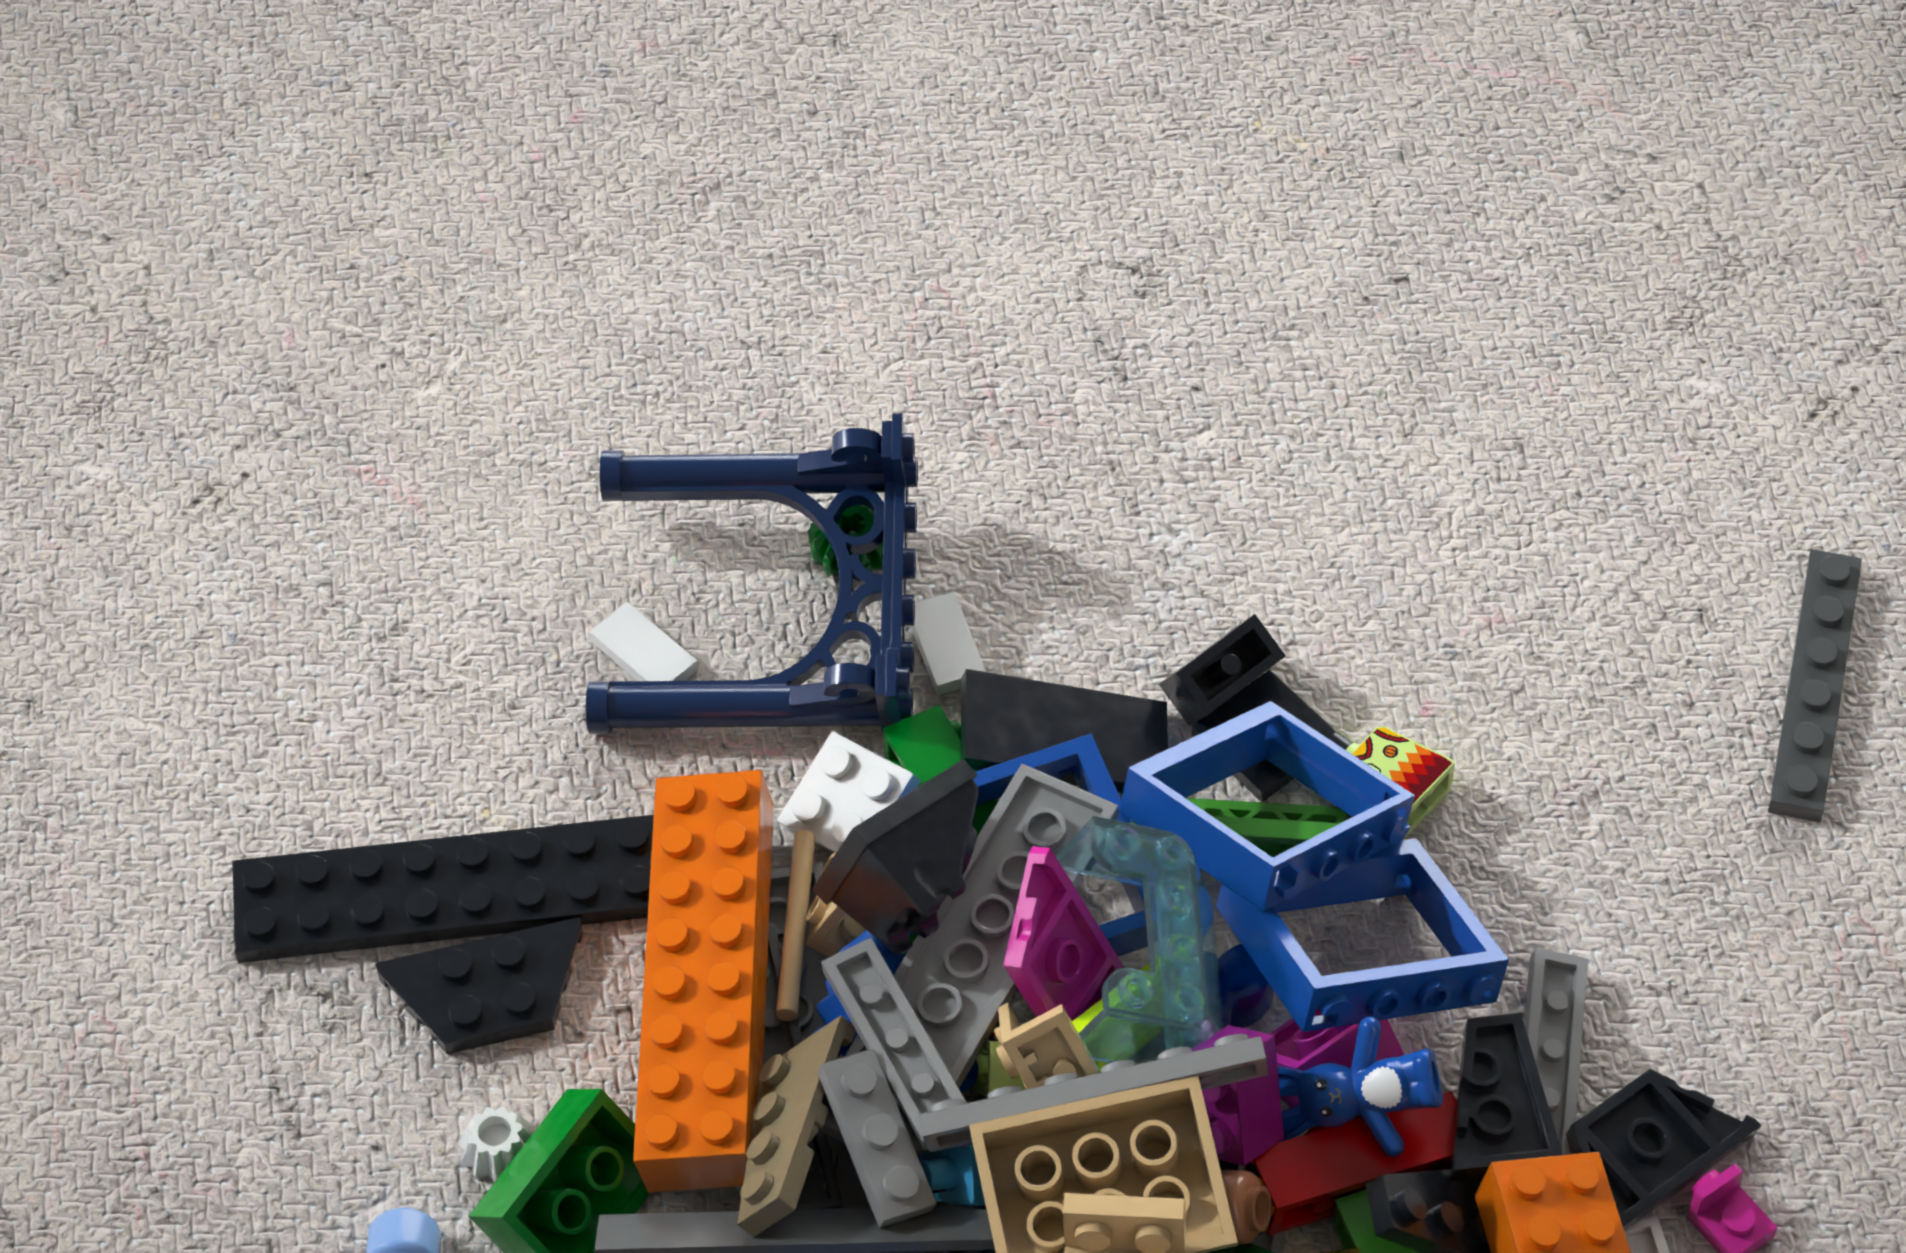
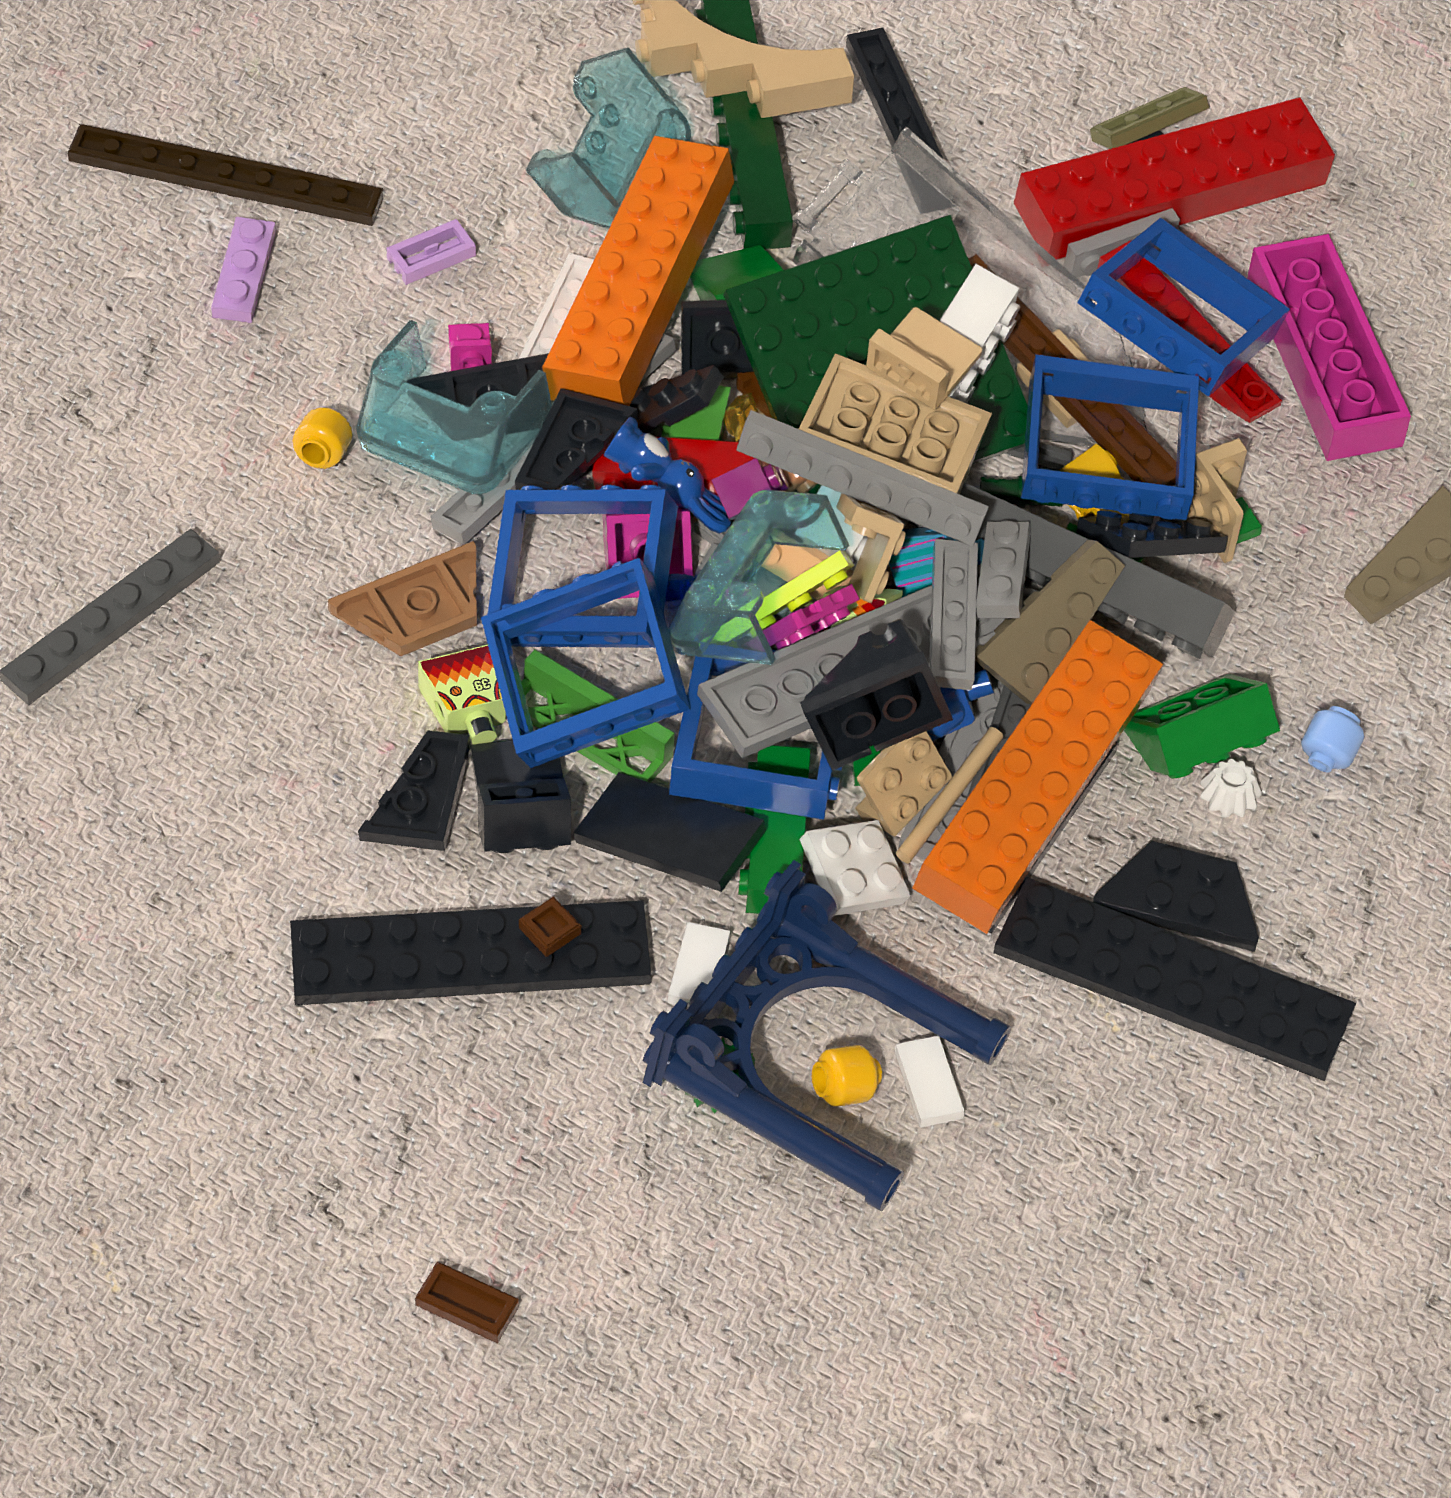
camera: 155 degrees left, 0 degrees up
none -> black plate [290,900,651,1005]
none -> yellow head [292,407,353,469]
none -> medium nougat wing [328,541,477,656]
none -> clear light blue windscreen [356,320,552,494]
none -> black wing [358,730,471,851]
none -> reddish brown tile [415,1261,520,1344]
none -> reddish brown tile [519,896,581,957]
none -> yellow head [811,1045,882,1106]

